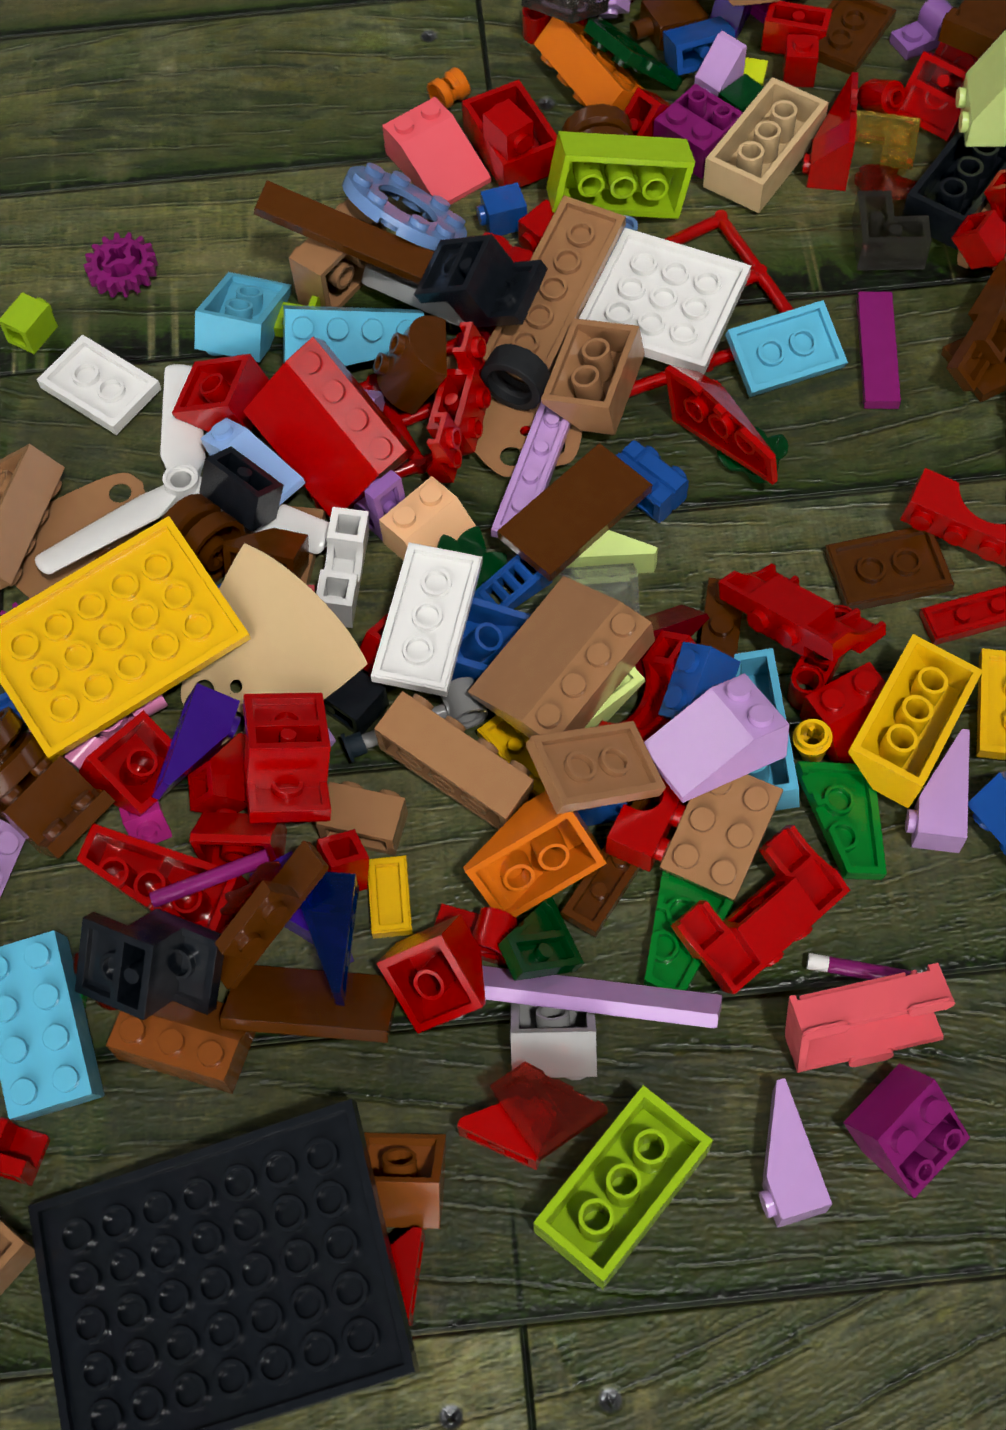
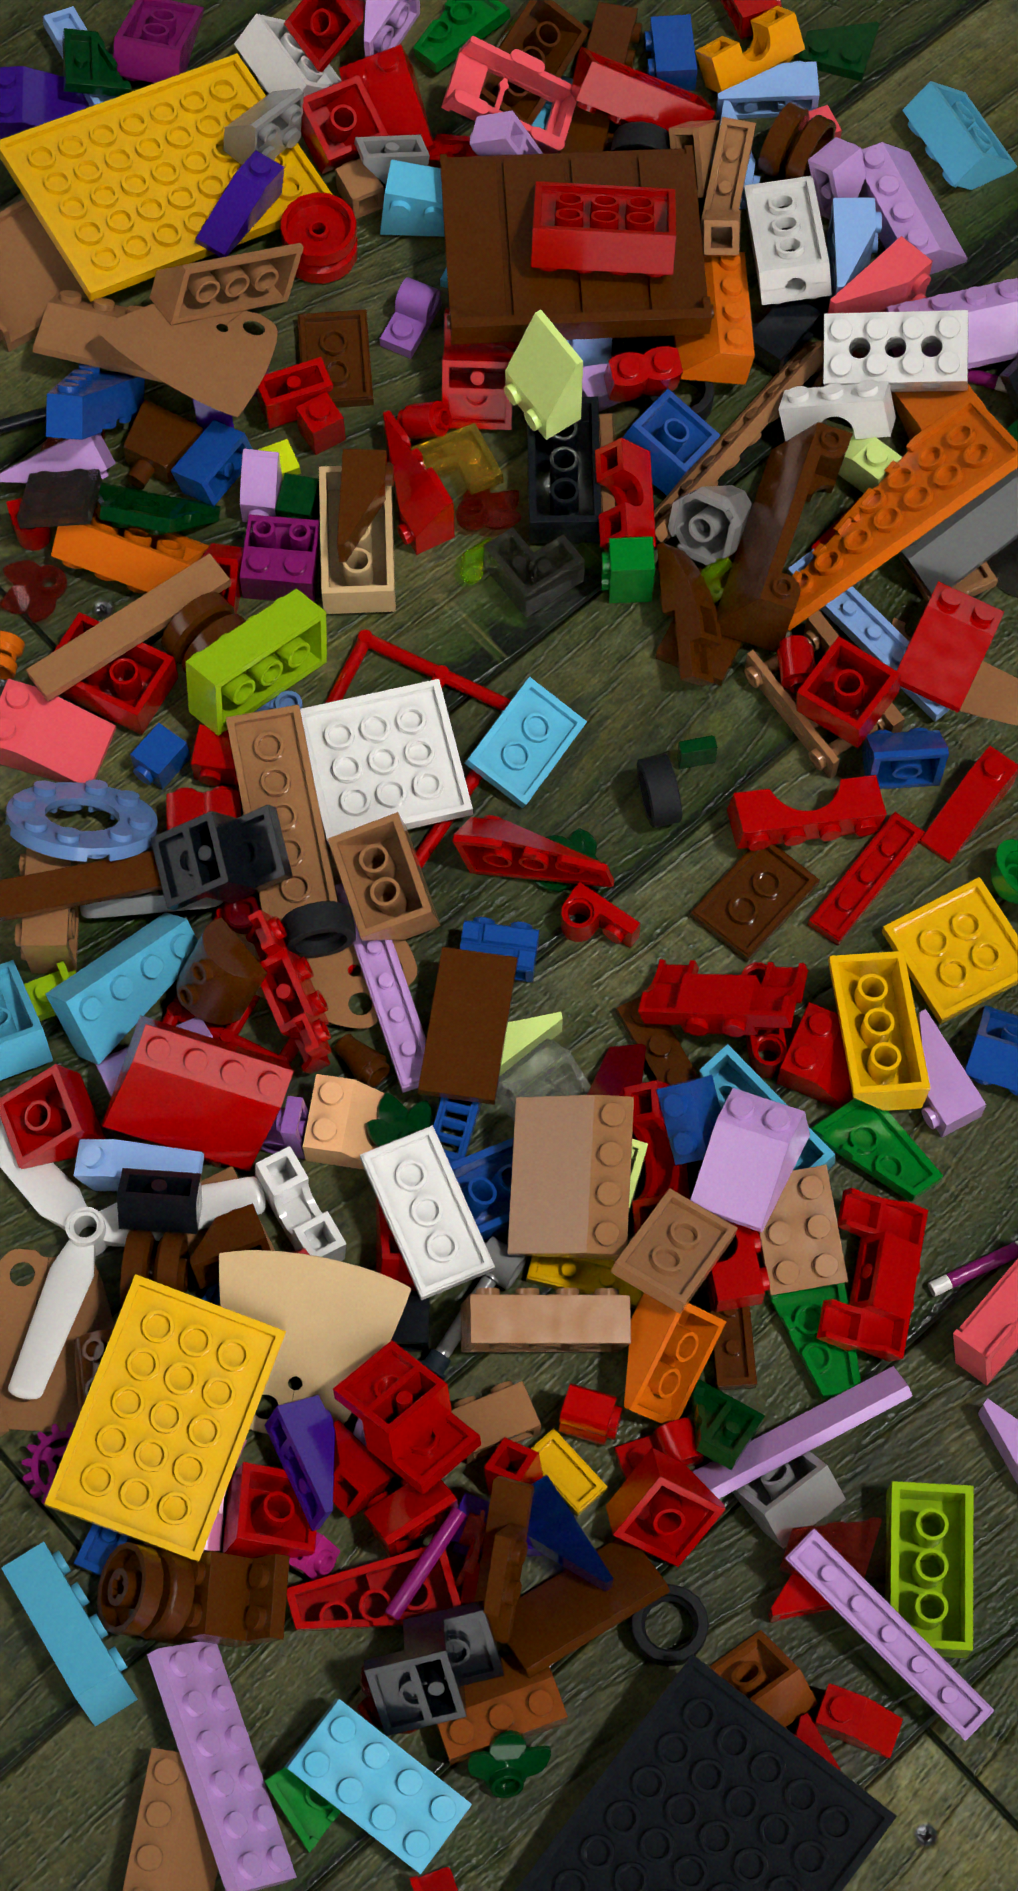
camera: 40 degrees left, 5 degrees up
red brick [483,98,534,161] -> none
yellow cone [793,719,833,762] -> none
magenta tile [856,291,901,409] -> none
none -> clear red plate [0,560,68,623]
none -> medium nougat tile [26,553,231,702]
none -> reddish brown cone [335,1034,390,1088]
none -> reddish brown slope [337,449,394,562]
none -> clear neon green arm [459,537,498,584]
none -> dark green plate [468,1730,551,1798]
none -> red brick [559,1383,623,1446]
none -> red plate [561,882,641,948]
none -> green piece [601,537,655,604]
none -> black tyre [630,1584,709,1667]
none -> black tyre [637,753,682,828]
none -> dark green tile [677,735,718,770]
none -> lavender tile [784,1529,995,1741]
none -> red slope [814,1683,903,1759]

